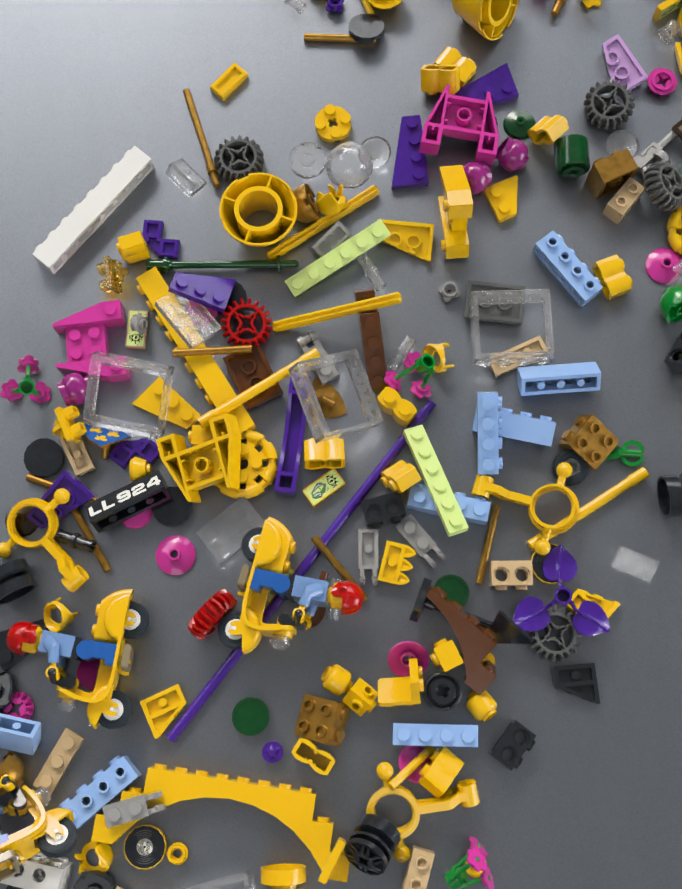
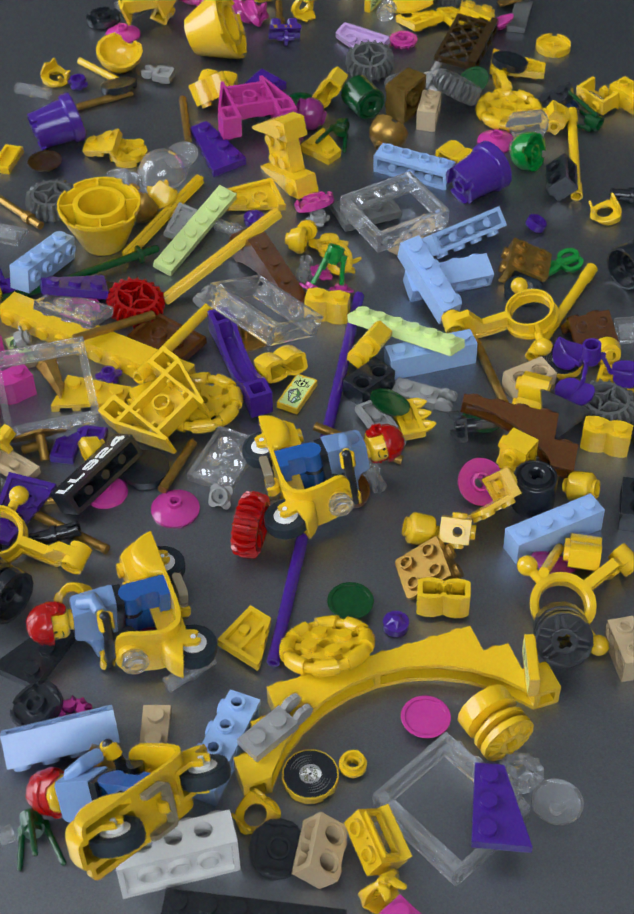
camera: 30 degrees left, 30 degrees down
none -> light blue brick [10,231,76,293]
none -> dark purple piece [27,92,87,150]
none -> dark brown piece [27,150,62,172]
none -> pearl gold bar [36,351,64,399]
none -> yellow wing [82,128,123,157]
none -> dark purple plate [95,366,122,384]
none -> light grey plate [141,65,176,84]
none -> pearl gold bar [158,439,197,493]
none -> pearl gold bar [179,95,192,145]
none -> light grey plate [208,483,234,509]
none -> dark purple tile [244,210,264,227]
none -> dark purple hips [268,18,302,46]
none -> yellow plate [279,615,375,677]
none -> yellow cone [285,226,308,255]
none -> dark pink tile [294,191,335,213]
none -> yellow plate [297,220,317,240]
none -> yellow plate [308,233,349,257]
none -> dark green plant [315,117,350,153]
none -> pearl gold cylinder [369,114,408,150]
none -> dark green piece [370,389,410,417]
none -> dark pink piece [401,695,451,738]
none -> dark purple piece [446,140,512,204]
none -> yellow brick [512,371,553,409]
none -> dark purple tile [525,214,547,233]
none -> reddish brown bracket [560,309,619,345]
none -> yellow brick [580,416,633,458]
none -> yellow cone [598,337,621,365]

